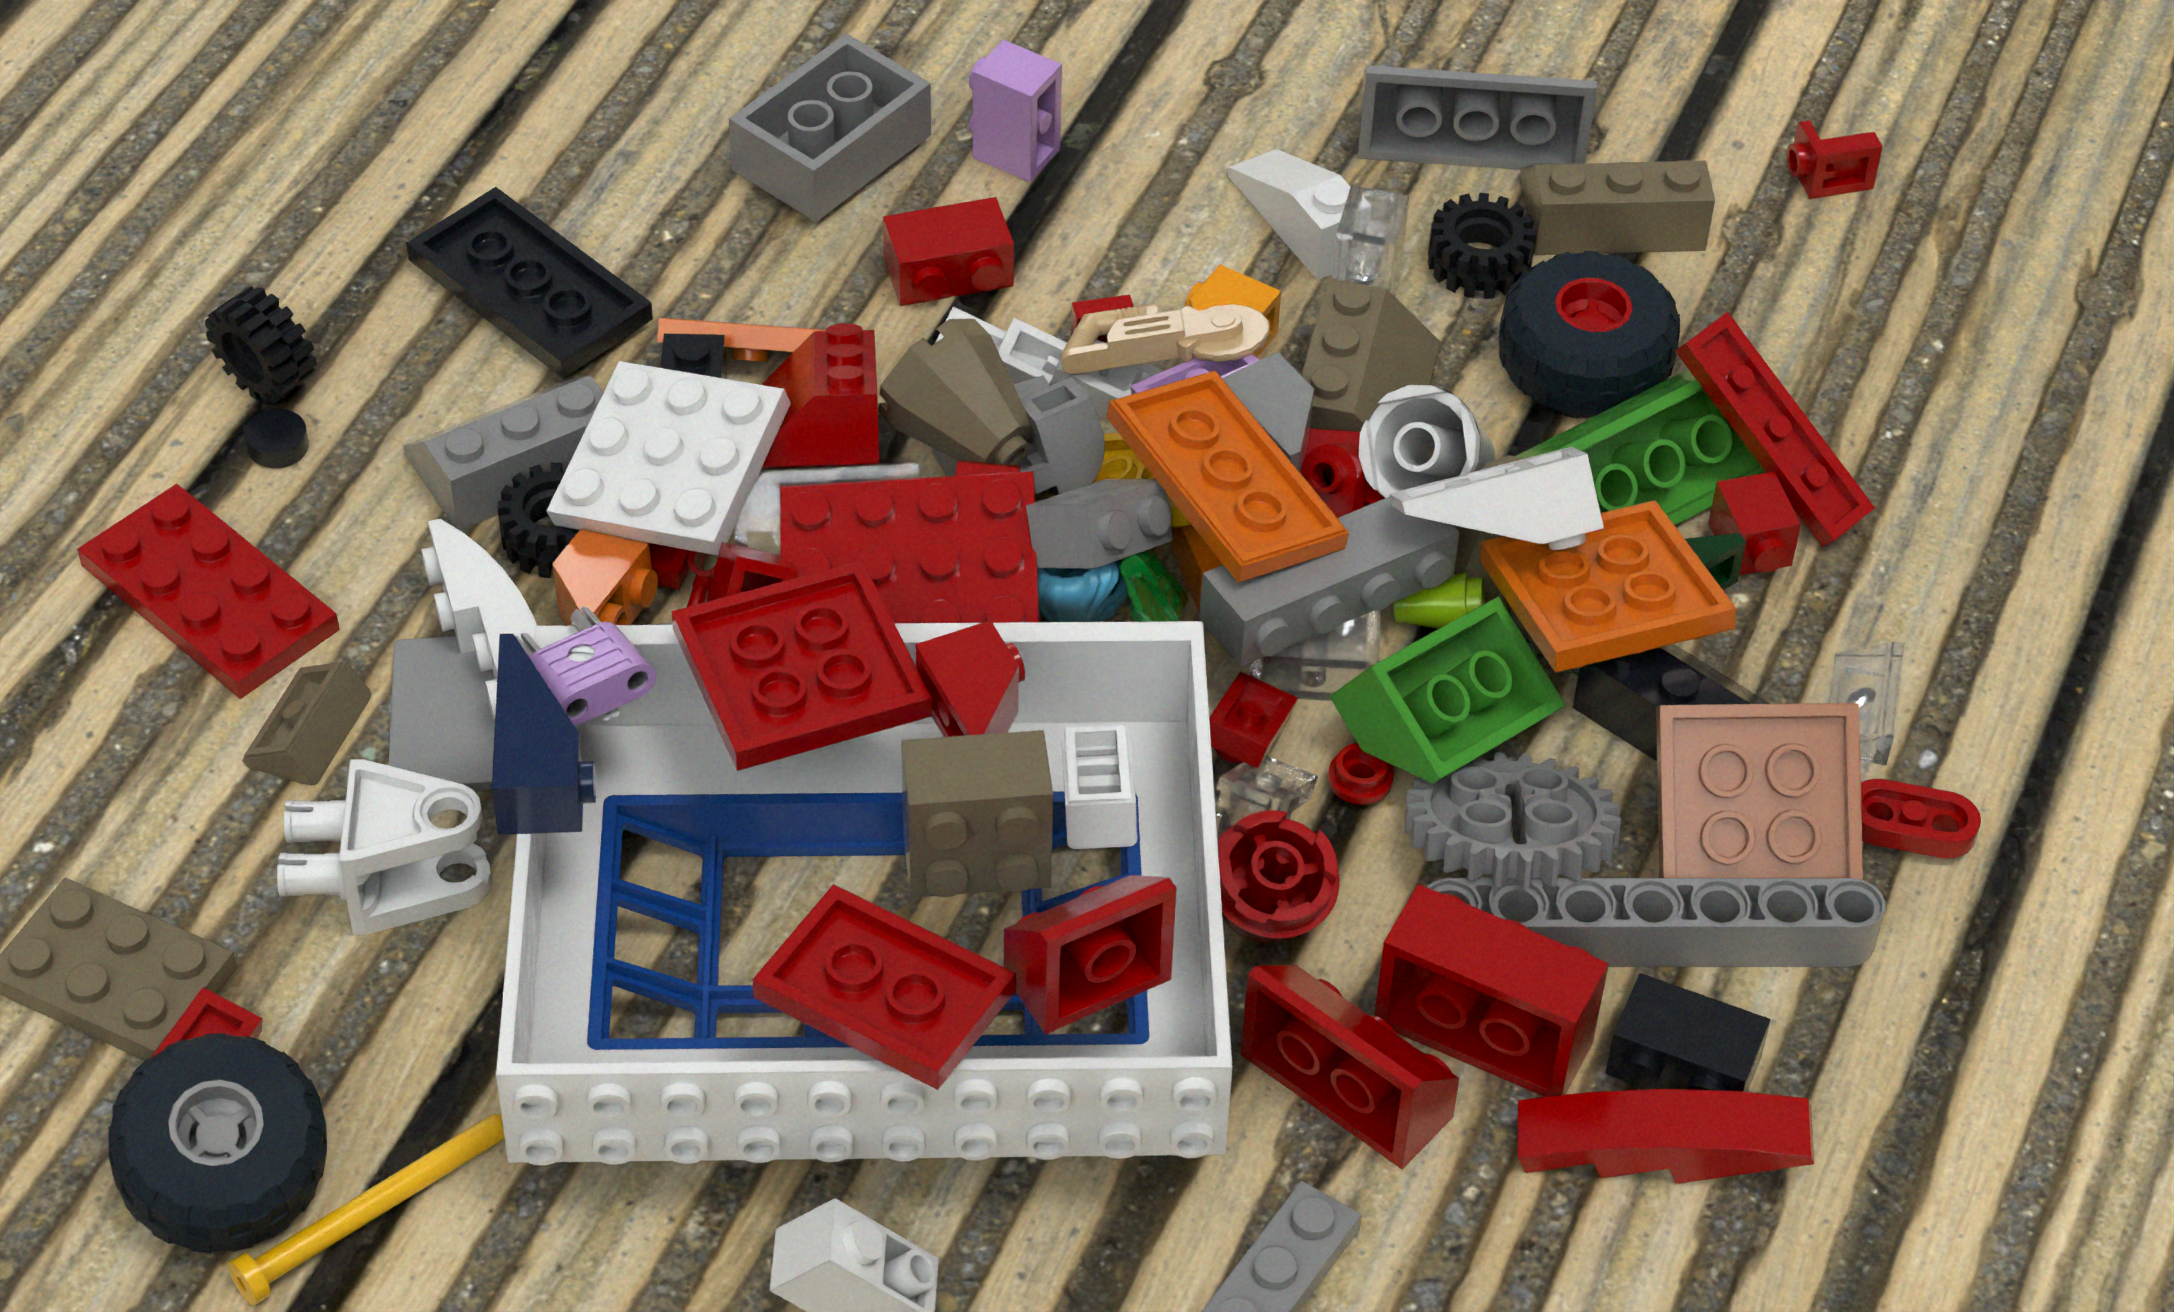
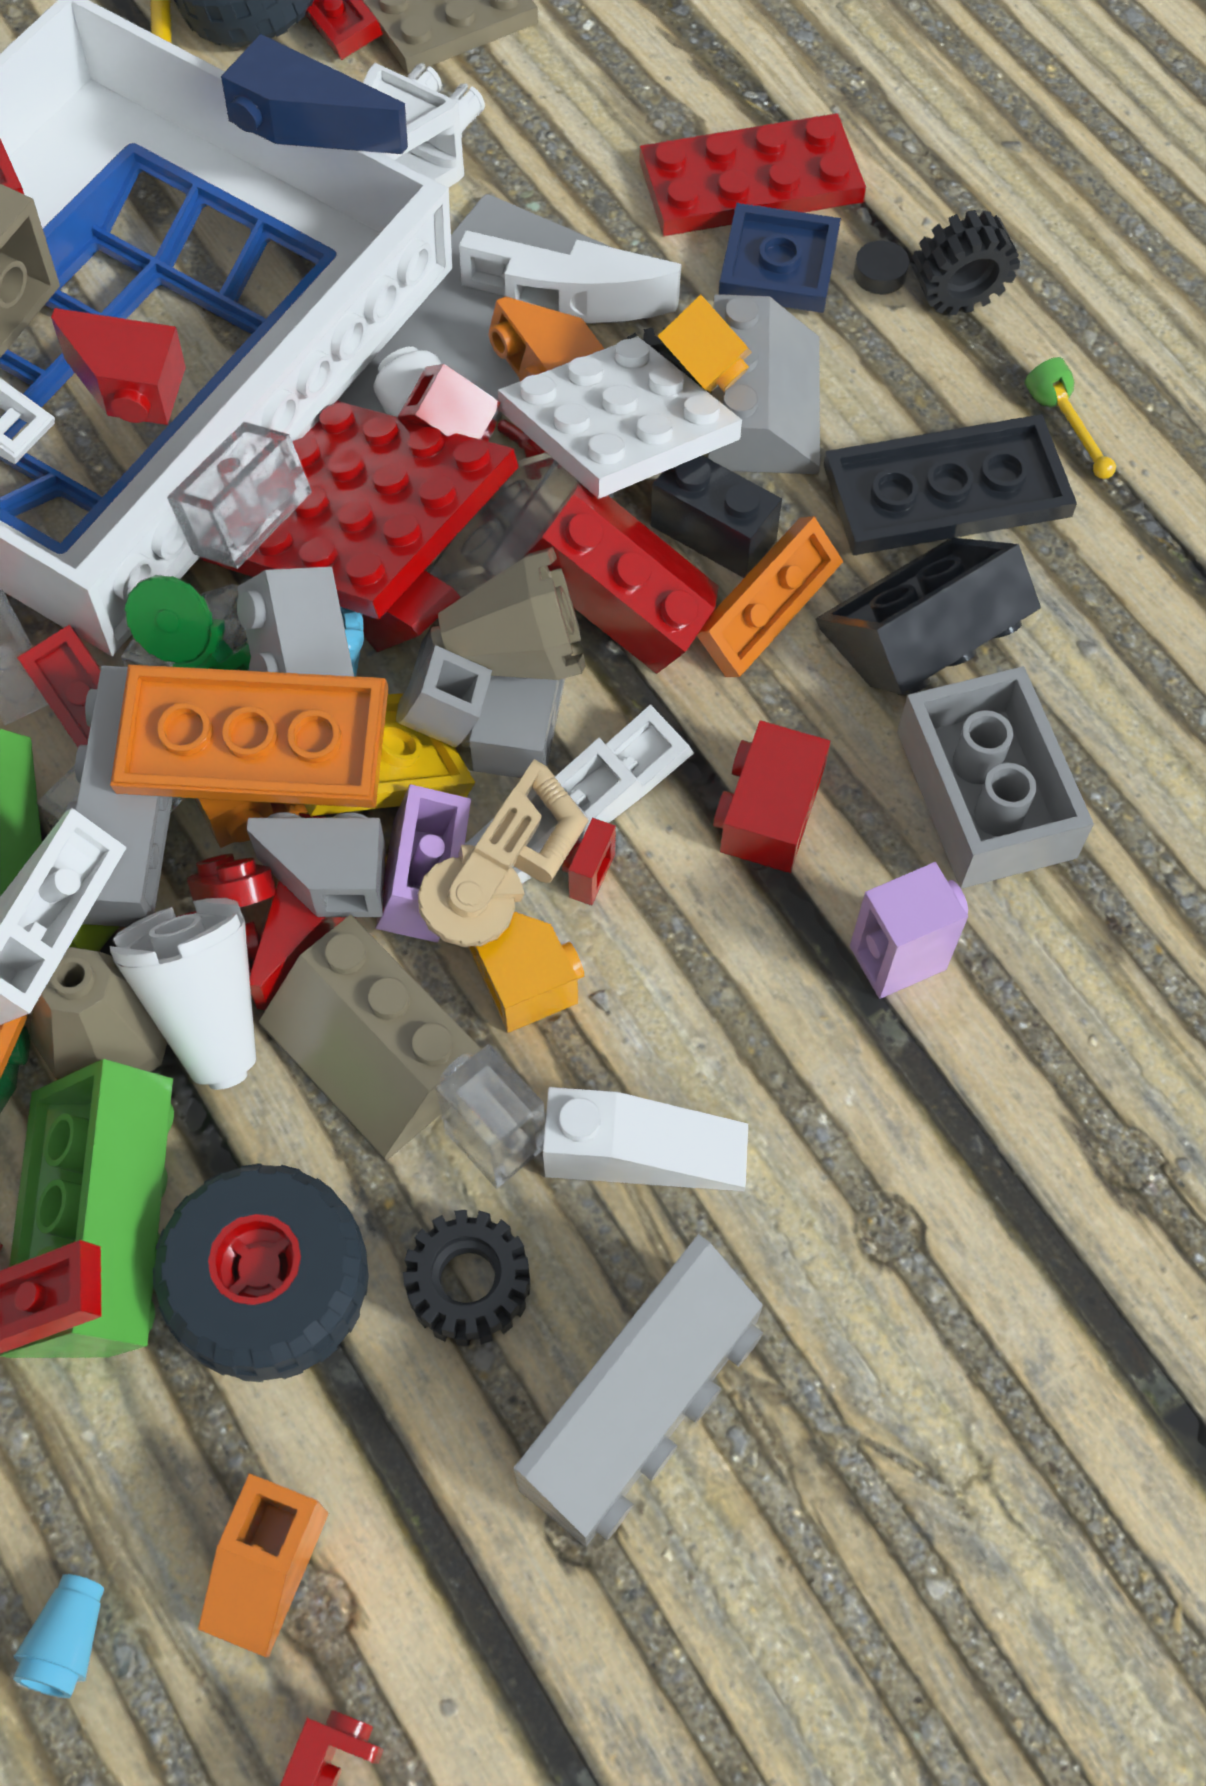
camera: 125 degrees right, 15 degrees up
dark tan slope [242,661,371,785] -> none
lavender piece [515,607,656,726] -> none
red plate [671,560,932,771] -> none
dark tan slope [1520,160,1715,255] -> none
none -> medium azure cone [13,1574,105,1698]
none -> clear brick [167,422,312,569]
none -> orange slope [198,1473,329,1658]
none -> light orange slope [658,294,752,393]
none -> dark blue plate [718,203,841,313]
none -> black slope [815,538,1041,695]
none -> hinge [1024,357,1116,479]

